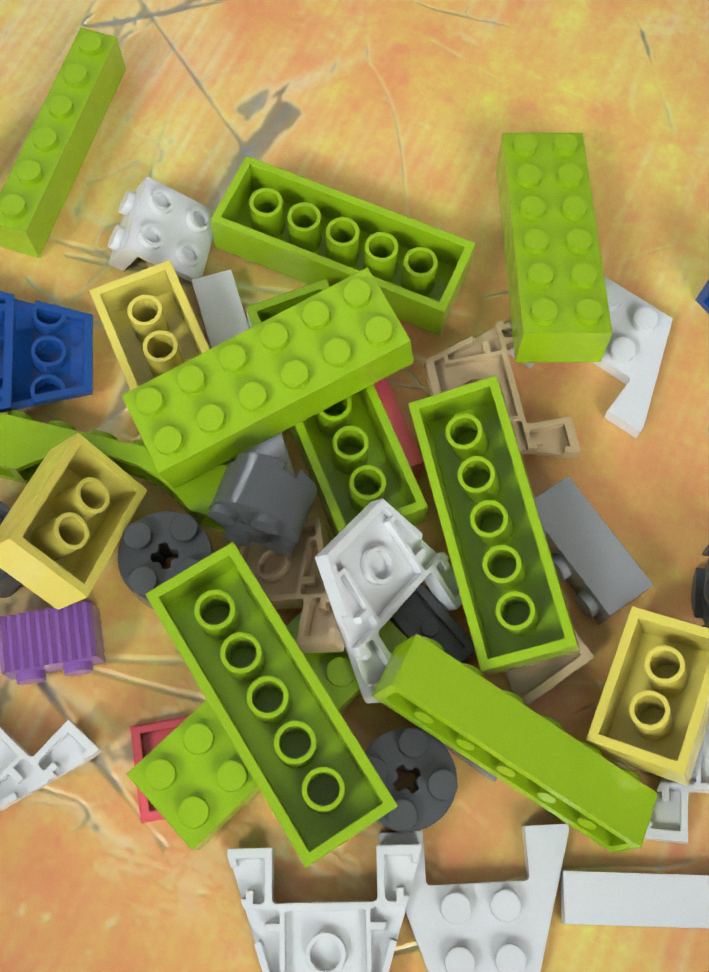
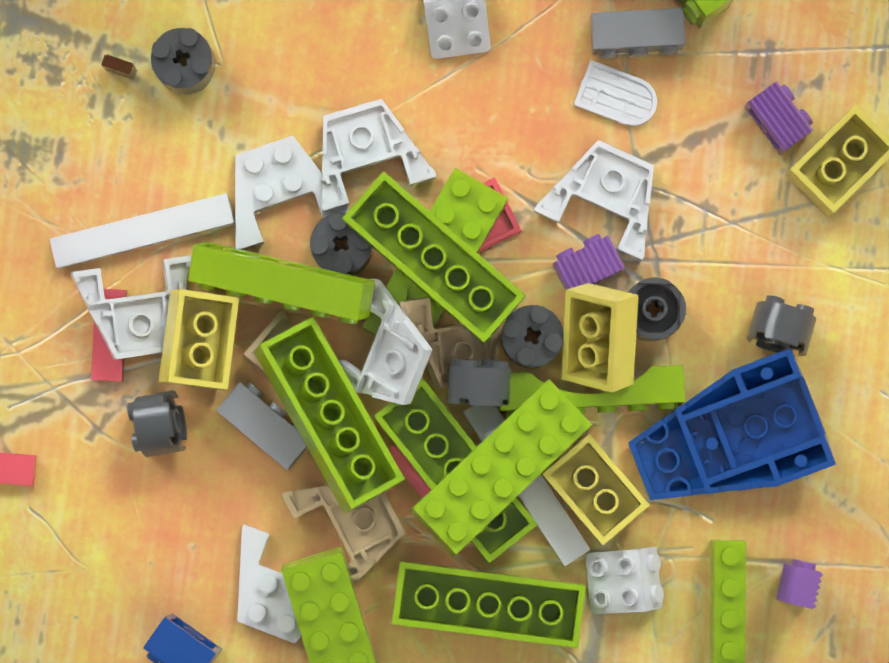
camera: 170 degrees right, 15 degrees up
dark grey plate [390,583,475,663] -> none

